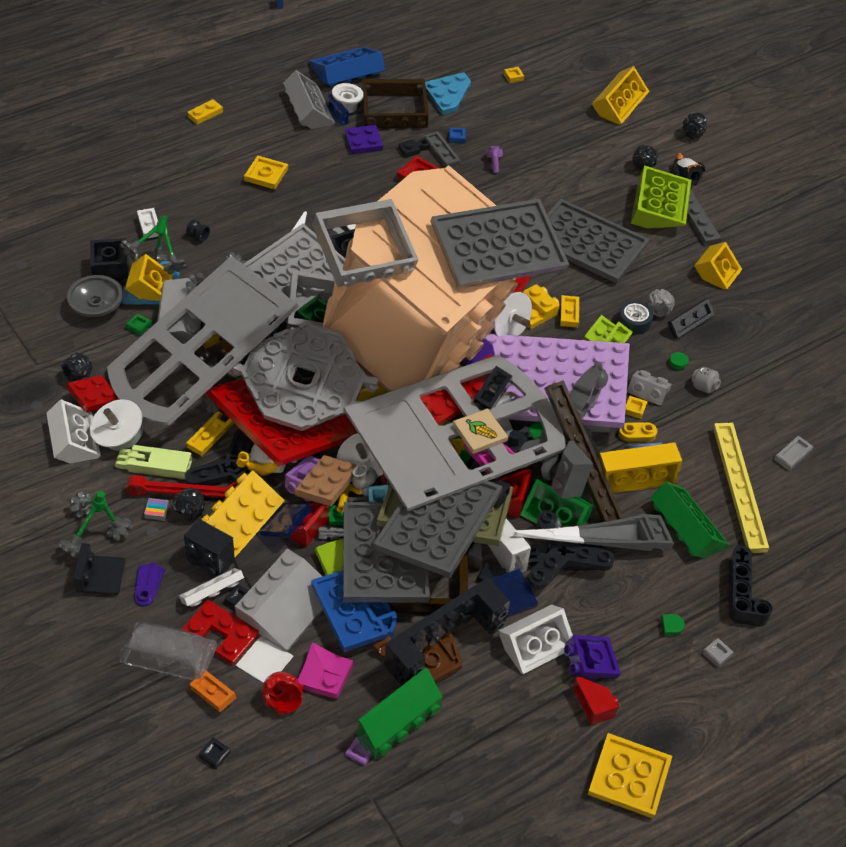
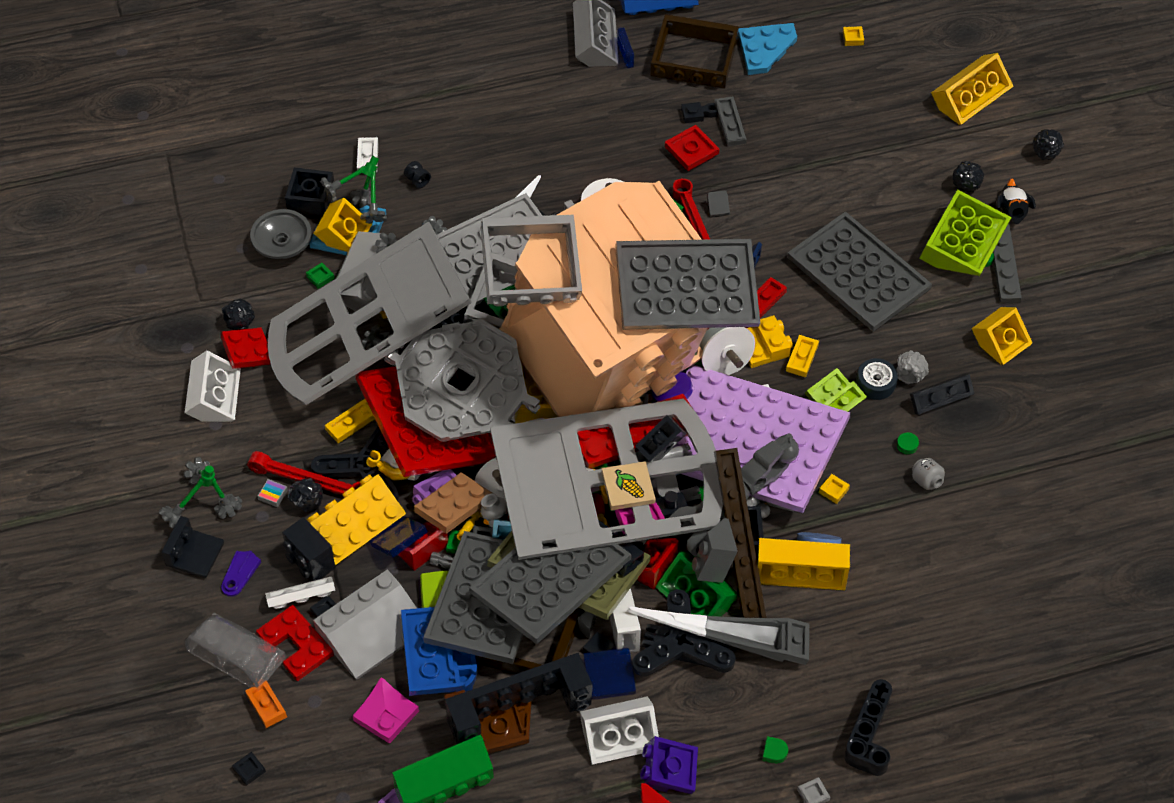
camera: 20 degrees right, 5 degrees up
white piece [90,399,143,451] -> none
yellowish green hinge [115,445,192,480] -> none
yellow plate [187,99,223,125] -> none
white sticker [236,636,293,683] -> none
yellow plate [244,156,288,189] -> none
red hair [262,672,304,715] -> none
white piece [332,83,363,113] -> none
dark purple plate [345,125,383,154] -> none
blue tile [449,128,466,143] -> none
medium lavender plate [486,146,503,173] -> none
yellow plate [619,422,657,442] -> none
light grey bracket [627,370,672,405] -> none
green slope [650,481,730,559] -> none
light yellow plate [713,423,769,553] -> none
light grey tile [774,436,813,471] -> none

